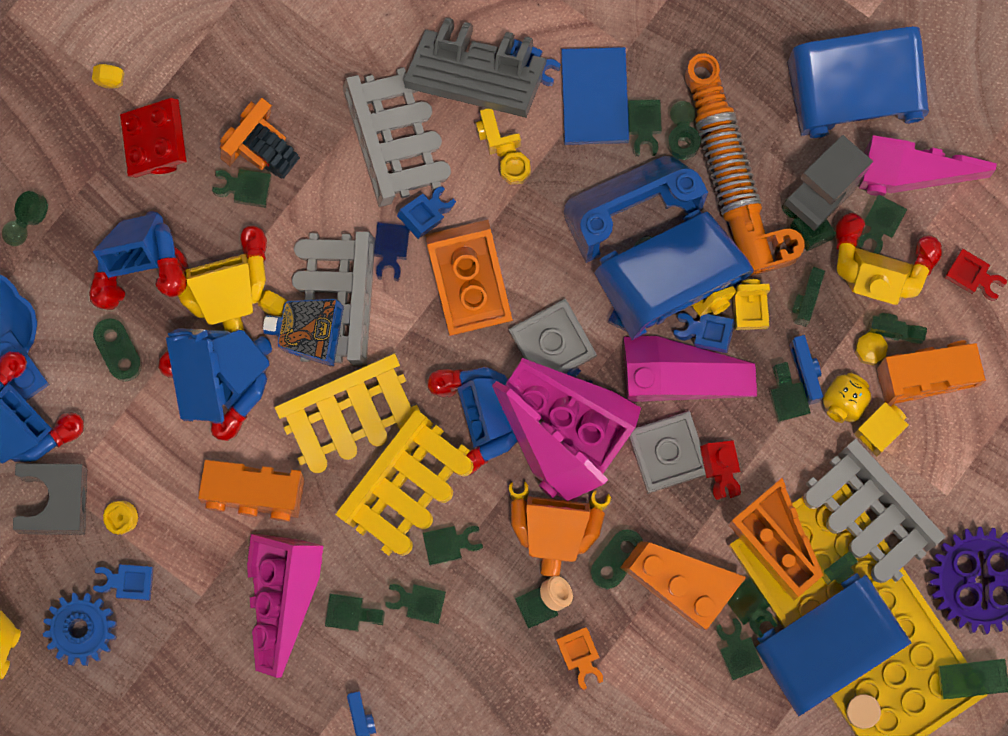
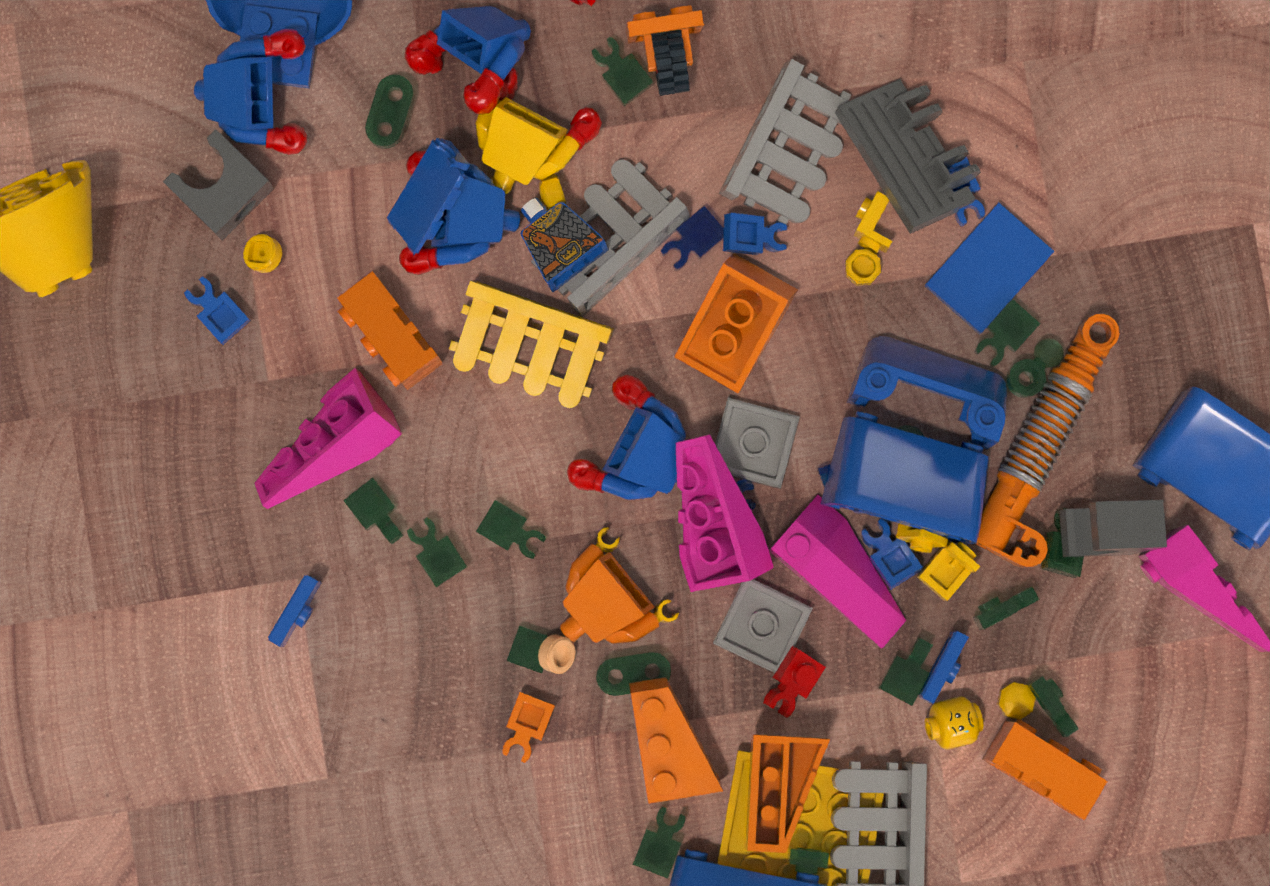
camera: 45 degrees right, 5 degrees up
blue gear [43,593,117,666] -> none
yellow fence [335,410,473,556] -> none
dark pink wedge [492,381,608,501] -> none
clear green plate [727,578,778,638] -> none
yellow torso [835,213,942,305] -> none
yellow brick [854,402,909,457] -> none
clear green plate [858,195,907,254] -> none
red plate [945,249,1007,301] -> none

